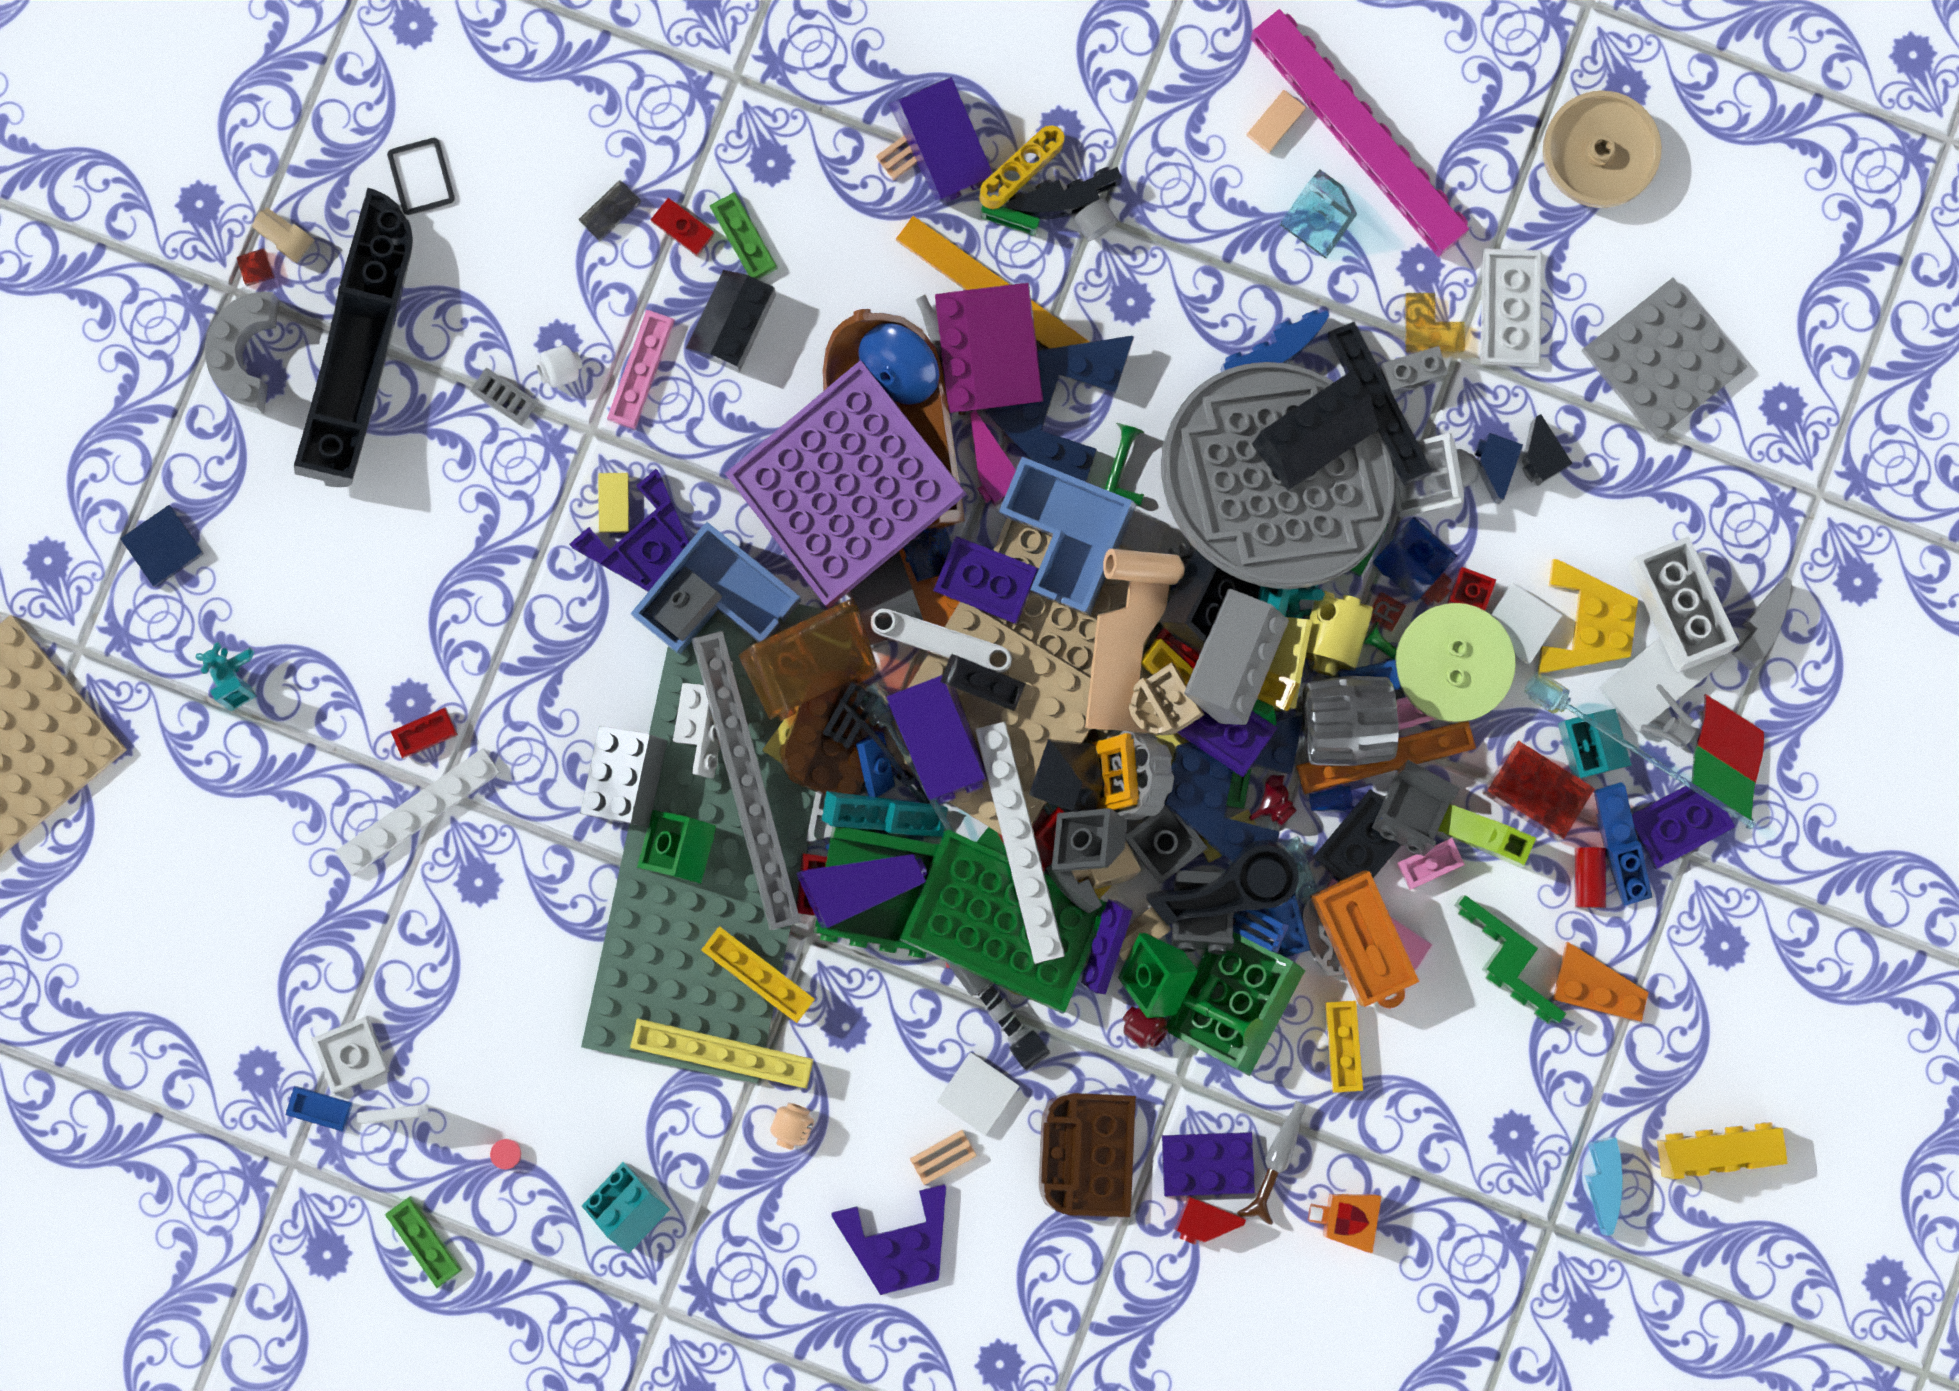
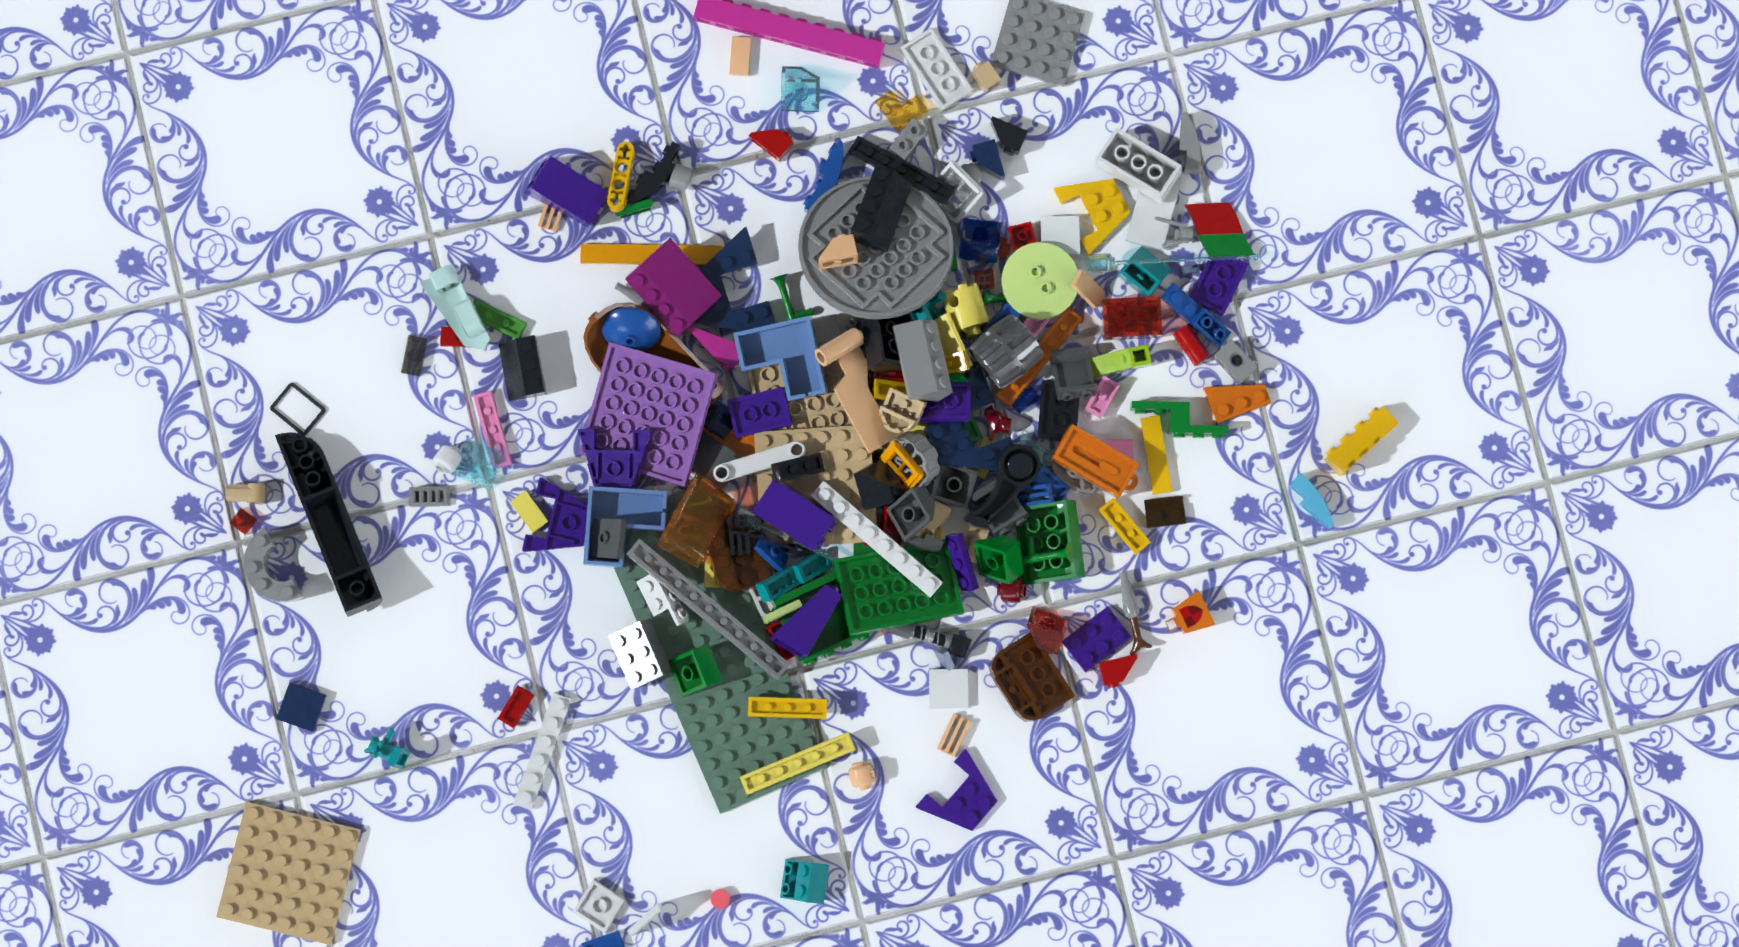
camera: 30 degrees left, 0 degrees up
none -> light aqua panel [420,265,490,350]
none -> clear light blue slope [454,439,503,490]
none -> dark purple wing [578,429,652,489]
none -> red slope [749,129,794,162]
none -> yellowish green tile [762,599,802,624]
none -> light nougat slope [818,234,858,270]
none -> sand blue tile [933,647,955,671]
none -> tan brick [972,61,1001,94]
none -> clear red slope [1027,606,1069,655]
none -> light nougat tile [1071,270,1106,308]
none -> yellow tile [1140,415,1172,495]
none -> dark brown plate [1144,496,1186,528]
none -> sand blue tile [1181,264,1202,277]
none -> light grey brick [1212,339,1258,385]

